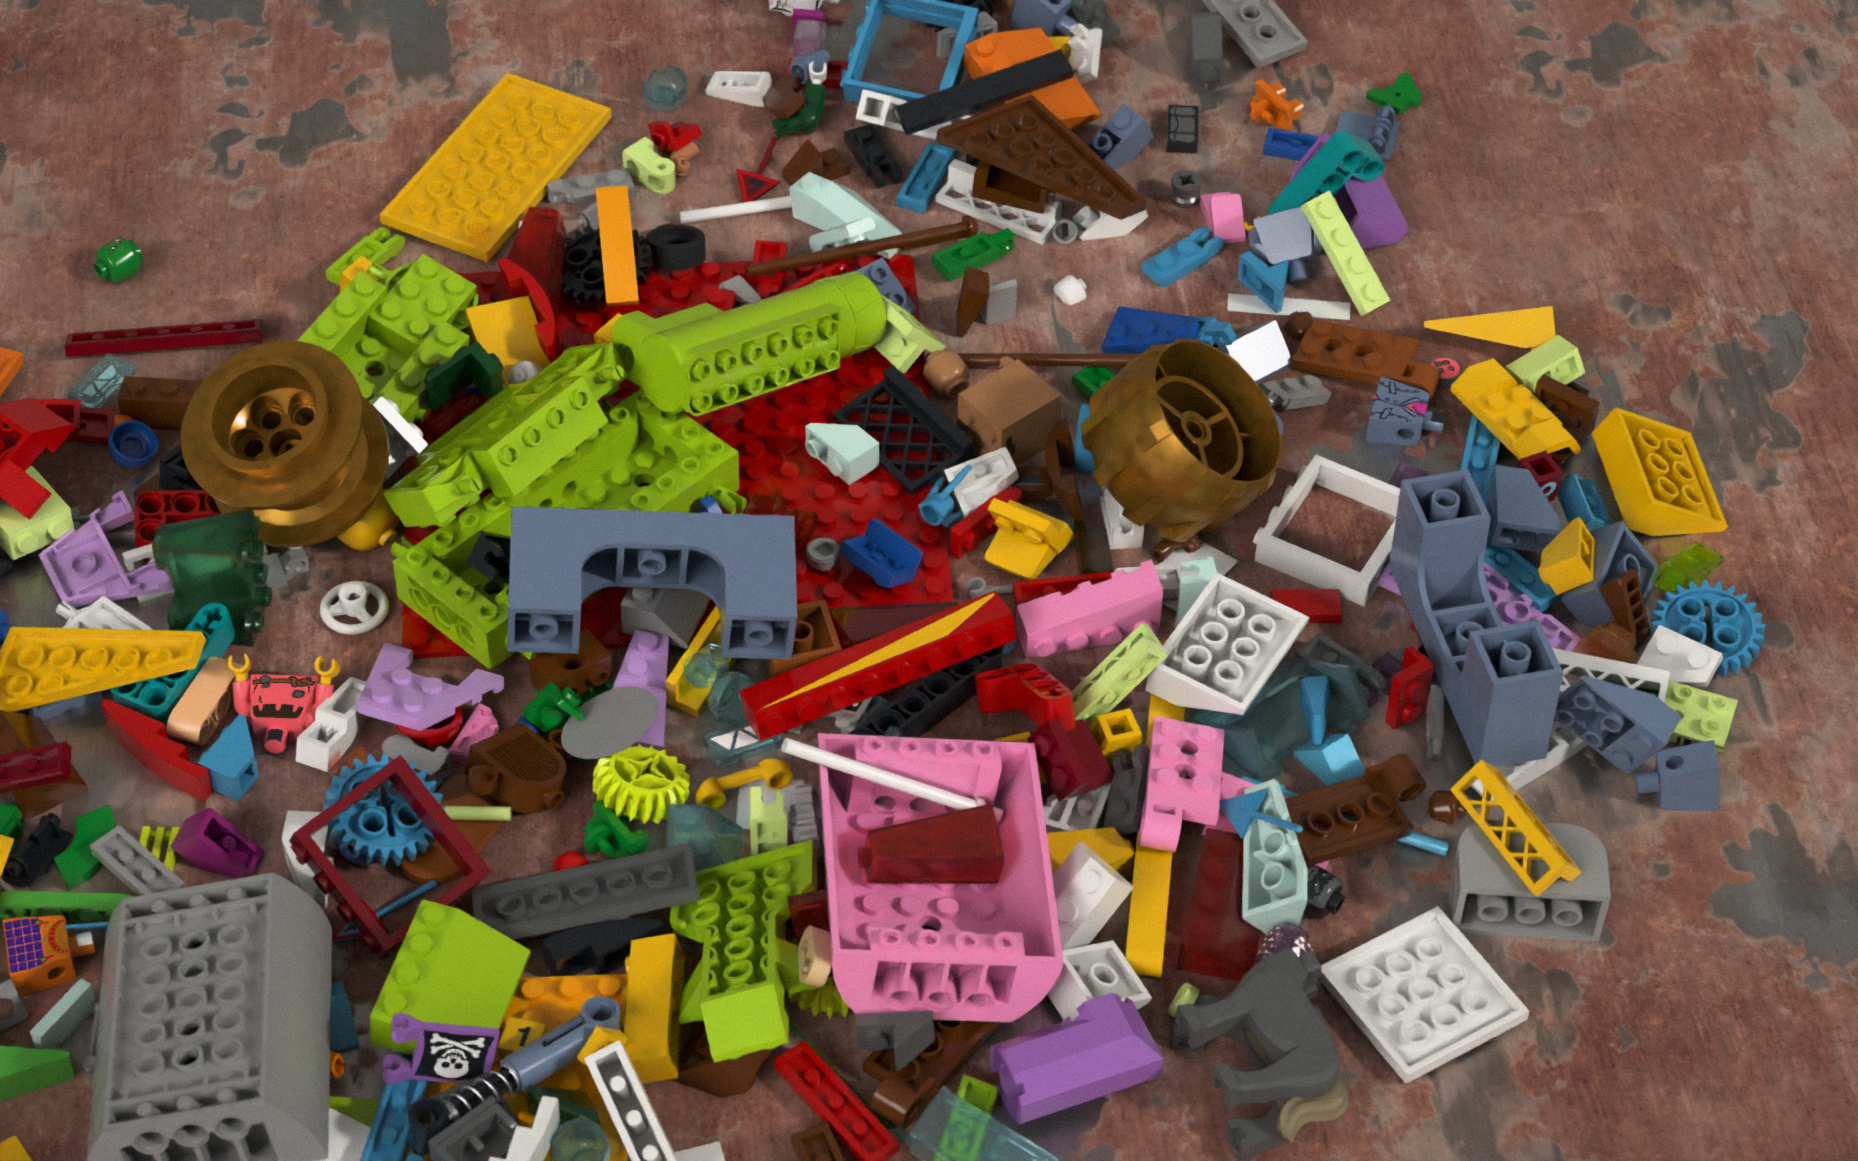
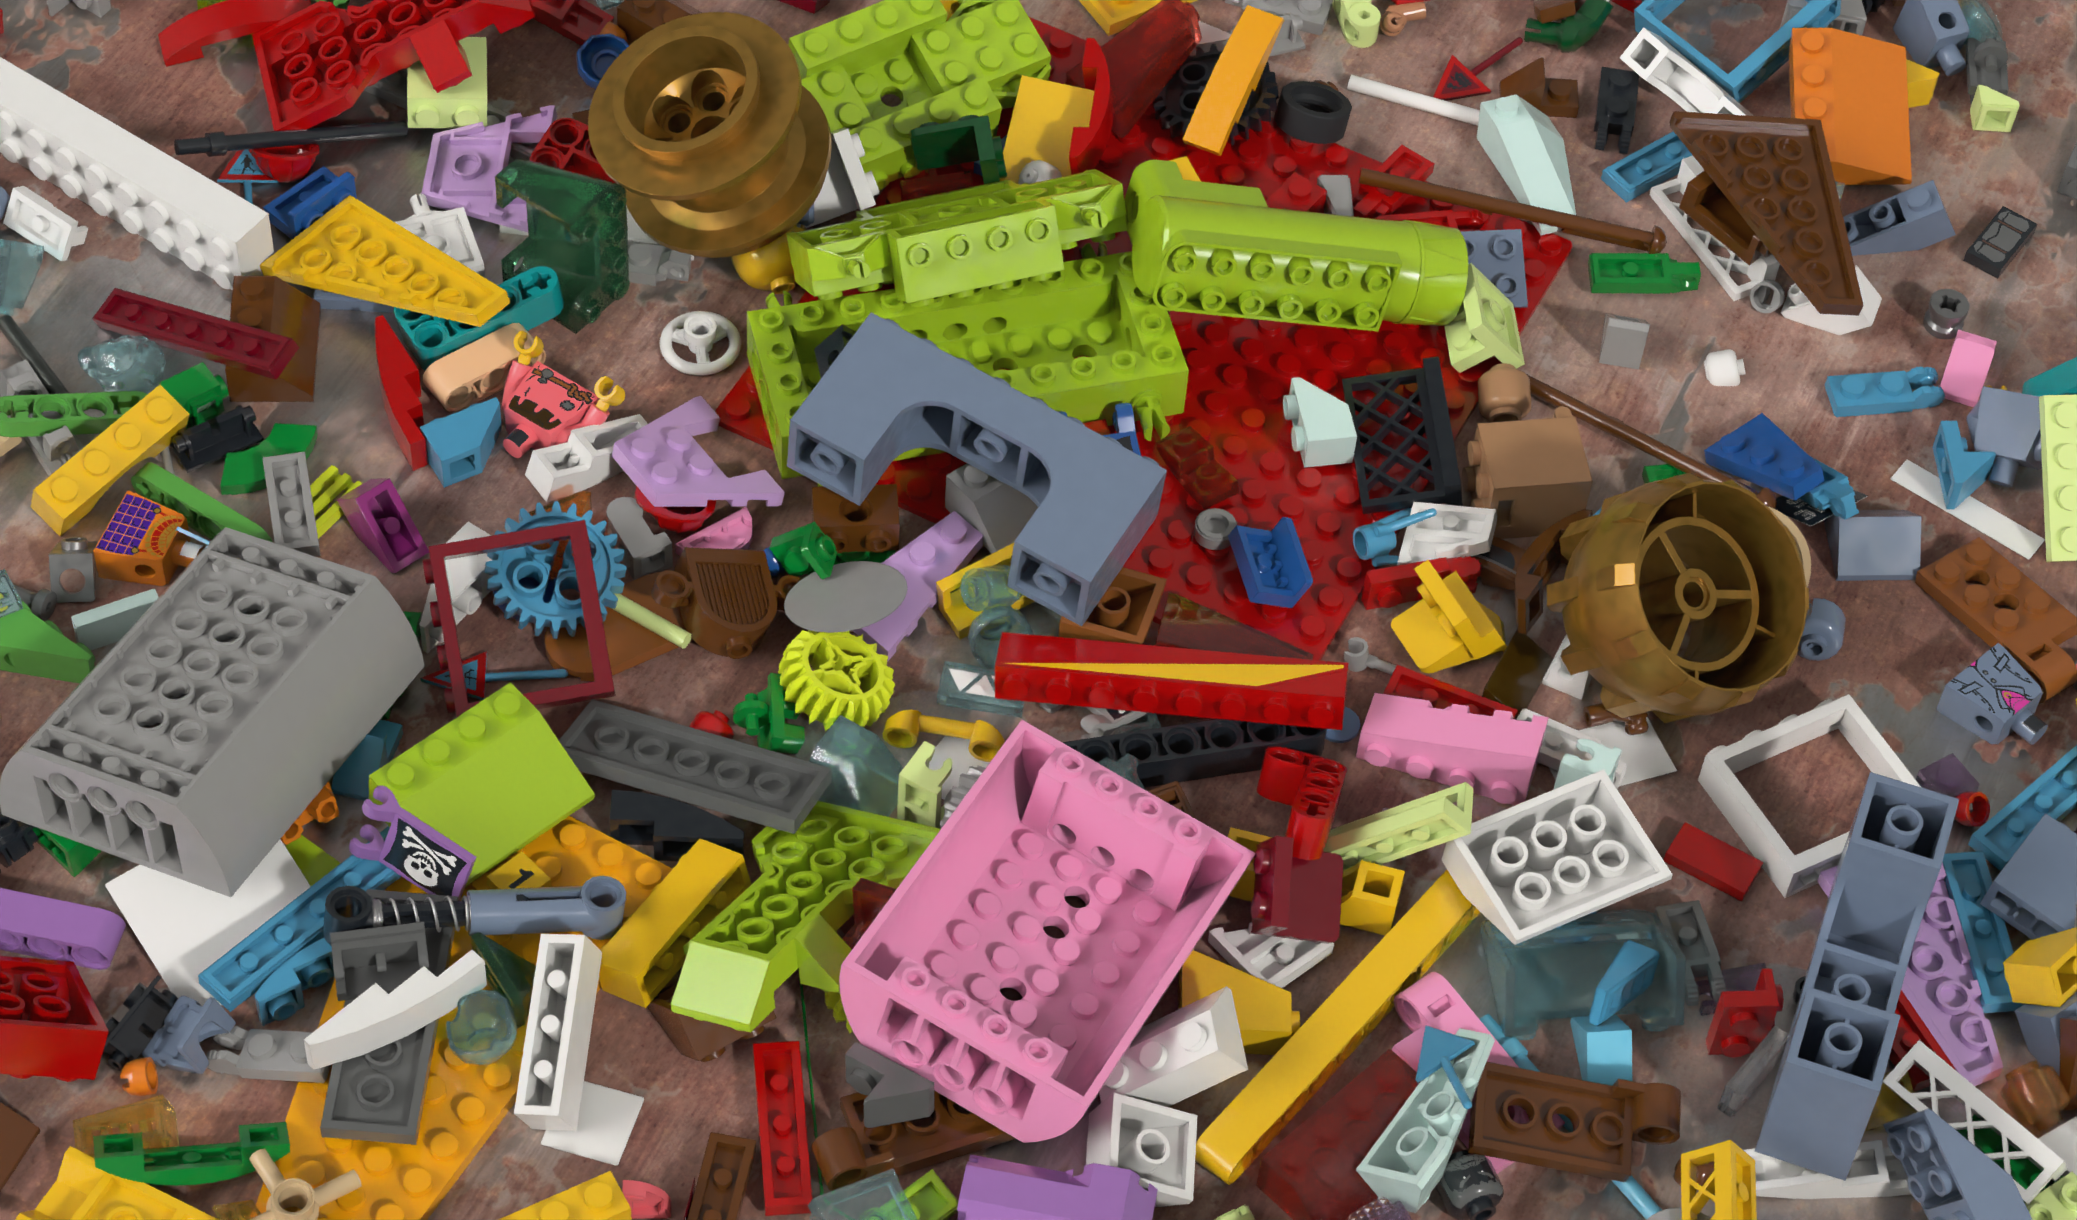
camera: 30 degrees right, 5 degrees up
yellow tile [577,1025,628,1066] -> none
white bar [781,738,1003,823] -> none
tan beam [798,925,832,988] -> none
light aqua hinge [809,216,876,252] -> none
clear red slope [858,805,1004,884] -> none
black tile [894,49,1074,136] -> none
reddish brown slope [956,267,990,338] -> none
white plate [1068,23,1102,84] -> none
dark grey hinge [1103,744,1149,836] -> none
bright pink hinge [1138,716,1225,852] -> none
light grey hinge [1261,375,1332,410] -> none
reddish brown piece [1284,311,1314,340] -> none
none -> yellowish green slope [1970,85,2020,132]

